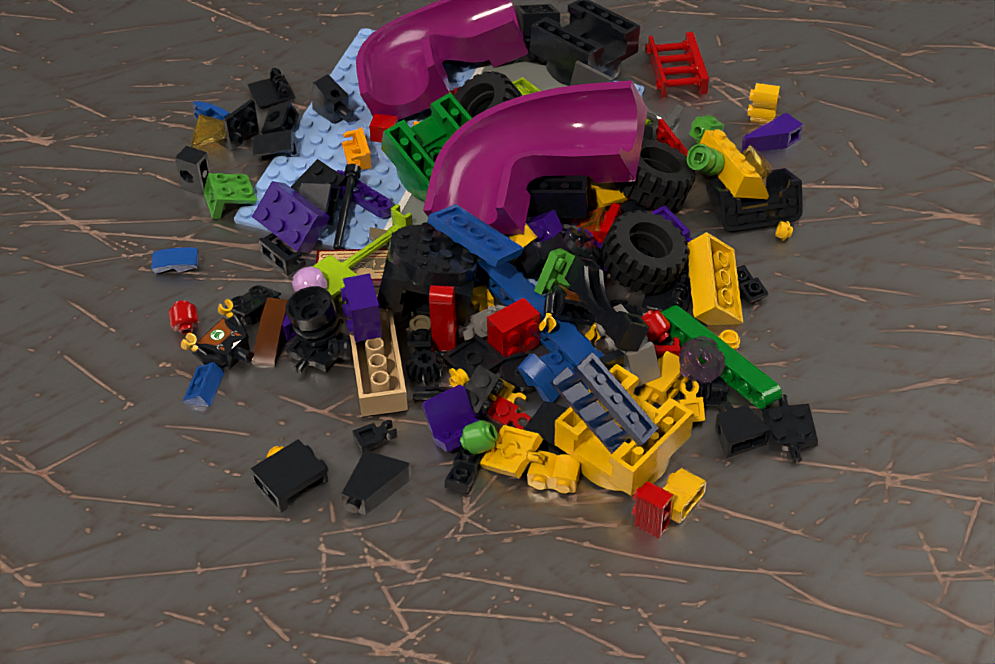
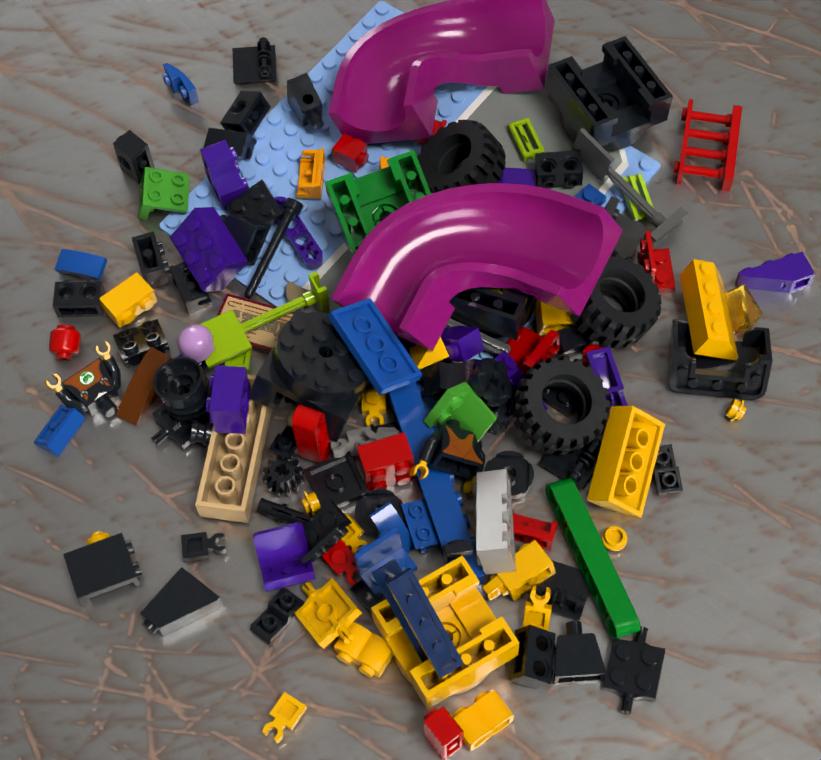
camera: 20 degrees right, 15 degrees up
clear yellow slope [191,114,226,149] -> none
black bracket [214,99,259,151] -> none
bright green head [460,420,498,455] -> none
black slope [515,4,560,38] -> none
black arch [565,255,650,352] -> none
clear yellow slope [579,207,605,232] -> none
red head [642,310,671,343] -> none
plate [679,336,725,384] -> none
bright green wheel [686,144,725,176] -> none
bright green brick [689,115,725,144] -> none
yellow brick [747,83,780,125] -> none
none -> black brick [52,279,106,317]
none -> yellow brick [99,272,157,328]
none -> black brick [131,231,171,288]
none -> dark purple brick [200,140,249,209]
none -> yellow plate [262,692,307,744]
none -> blue bracket [354,527,418,598]
none -> black brick [509,625,556,689]

